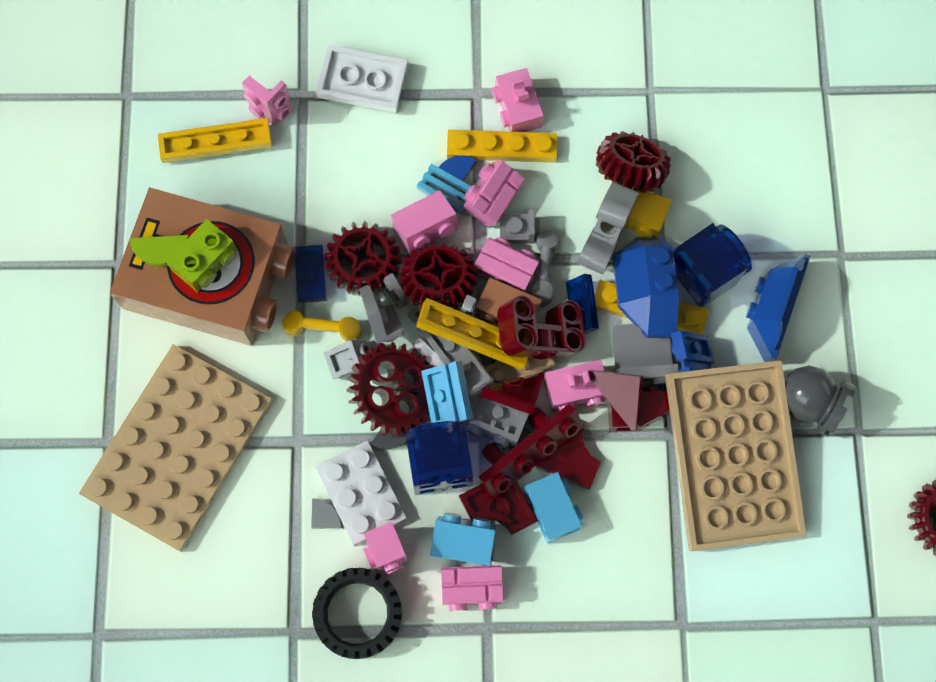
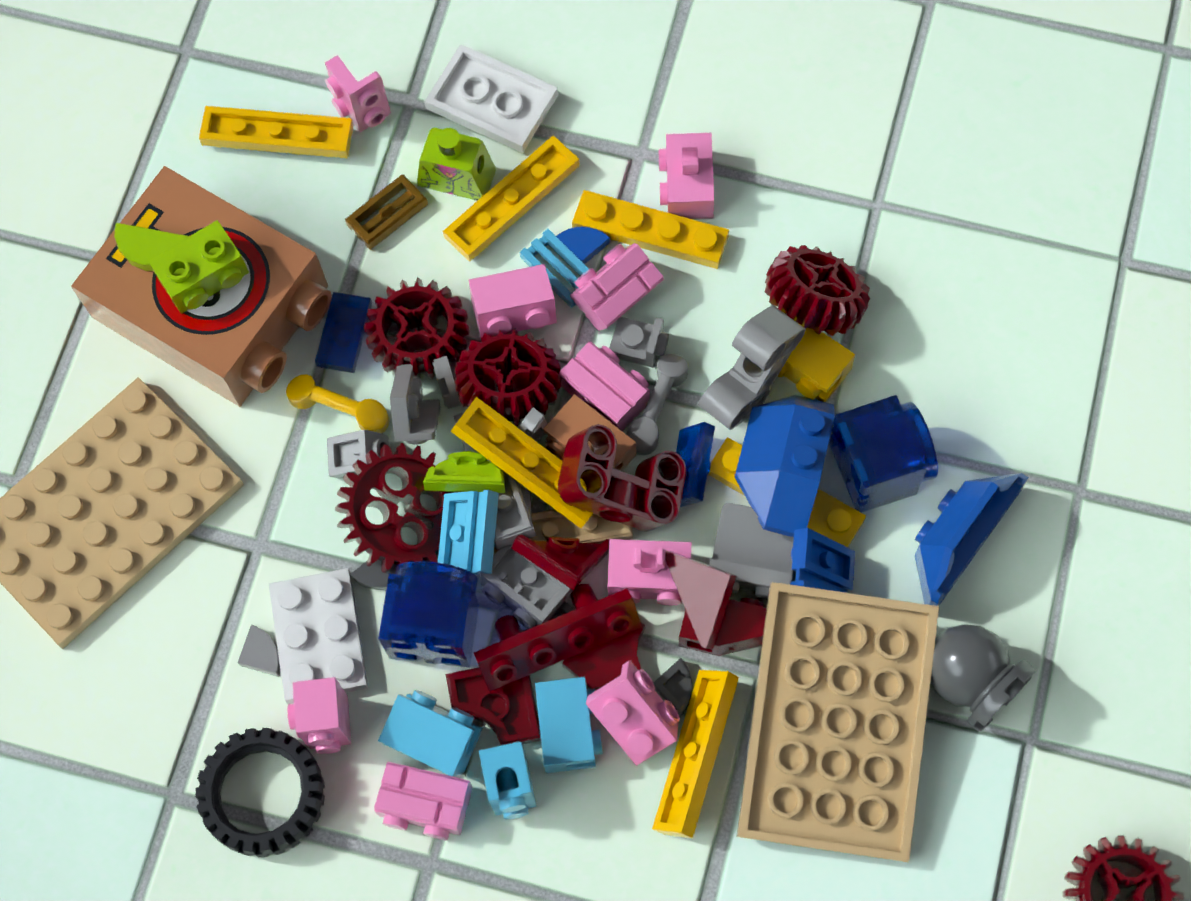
camera: 25 degrees right, 5 degrees down
none -> pearl gold tile [345,174,428,250]
none -> lime torso [417,128,496,201]
none -> lime tile [423,451,505,493]
none -> yellow plate [443,135,580,262]
none -> medium azure brick [479,741,537,820]
none -> bright pink bracket [586,660,680,766]
none -> yellow plate [652,670,739,839]
none -> dark grey tile [653,658,692,717]

